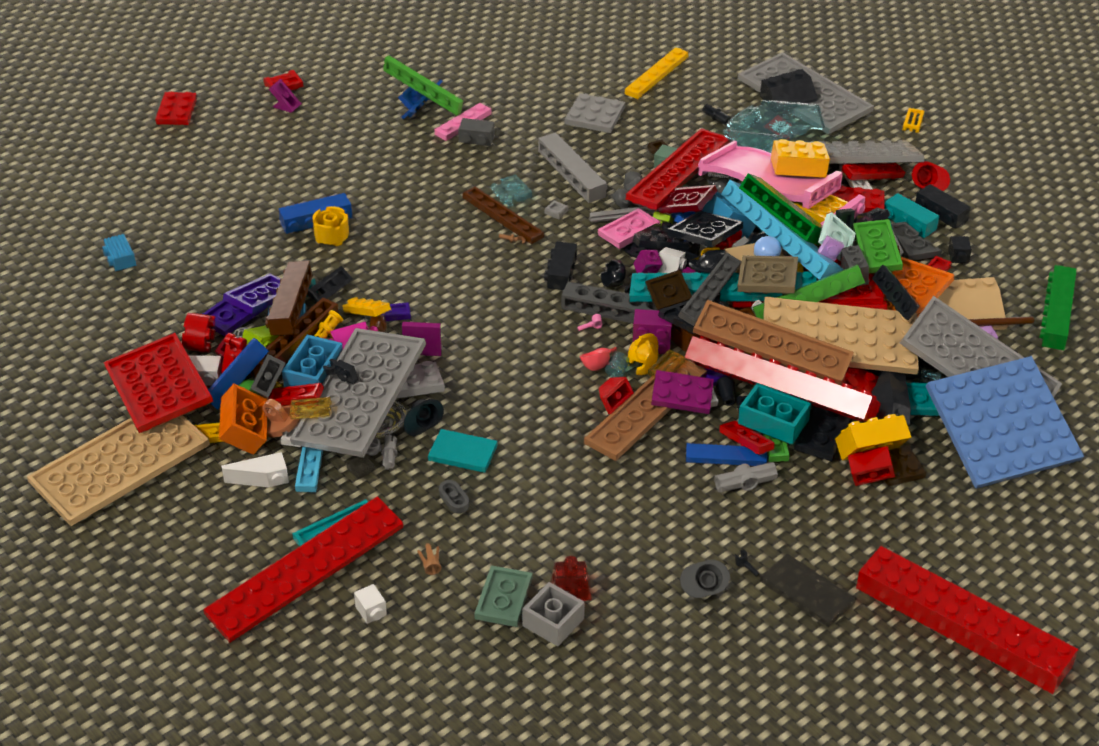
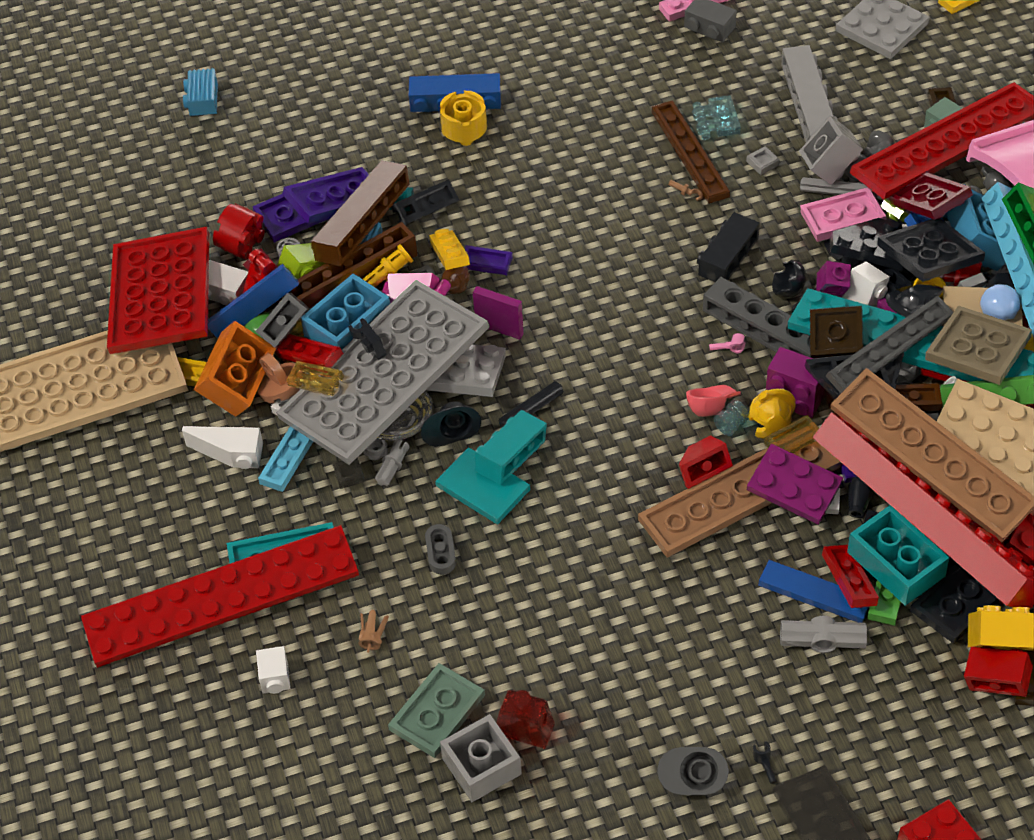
camera: 25 degrees right, 10 degrees up
none -> teal brick [474,410,547,485]
none -> black axle [498,381,564,428]
none -> light grey brick [799,115,863,185]

